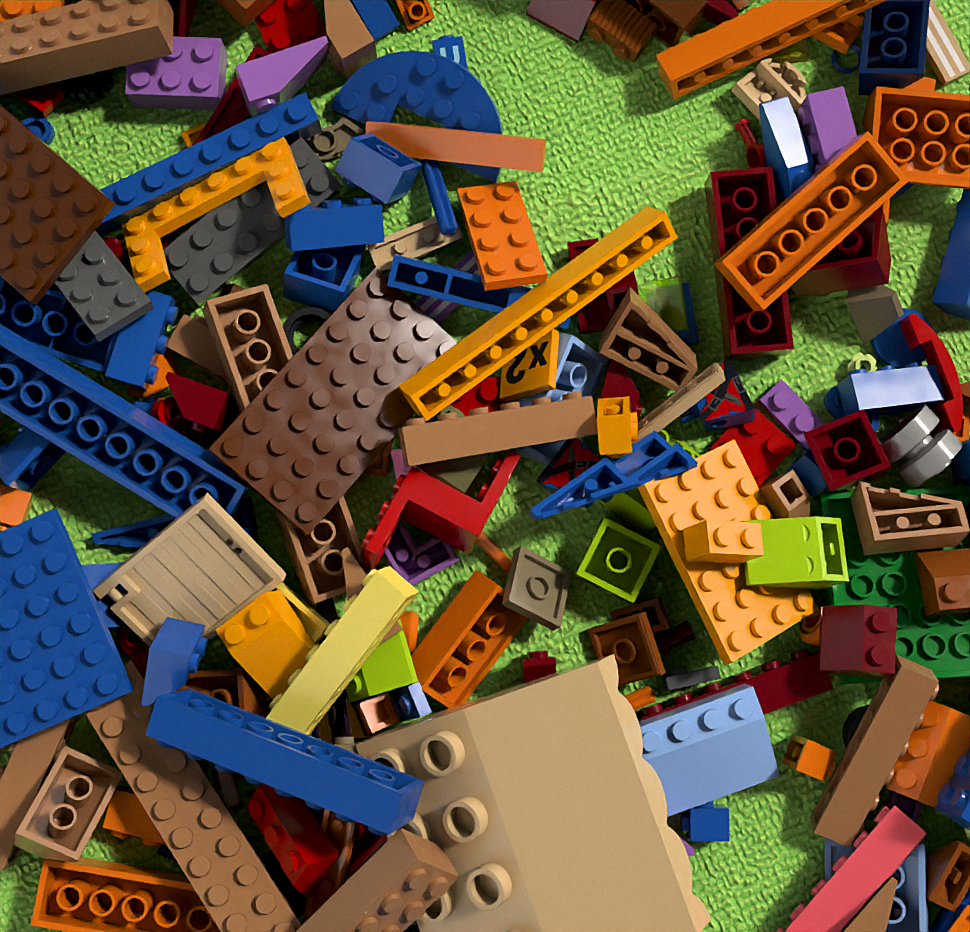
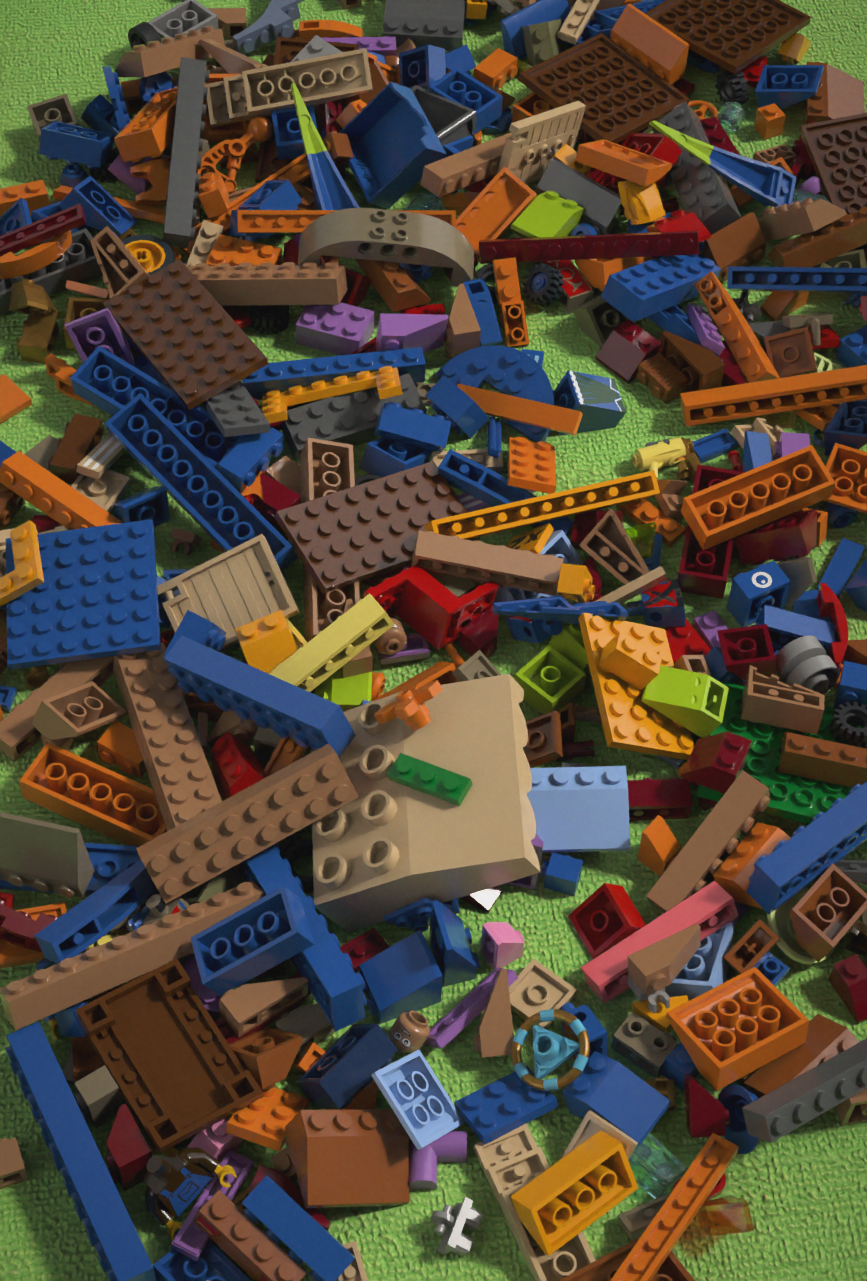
camera: 20 degrees right, 30 degrees down
none -> nougat tile [170,527,201,556]
none -> medium nougat head [374,618,407,655]
none -> orange plant [374,680,443,731]
none -> green plate [387,753,473,806]
none -> dark red slope [458,606,498,658]
none -> slope [554,370,626,435]
none -> medium nougat piece [566,703,602,724]
none -> red slope [568,883,646,959]
none -> orange plate [616,499,686,547]
none -> light yellow piece [632,437,694,480]
none -> medium nougat slope [654,480,688,519]
none -> pearl gold tile [676,452,701,486]
none -> blue tile [686,428,738,464]
none -> blue brick [727,561,790,627]
none -> blue tile [817,538,865,599]

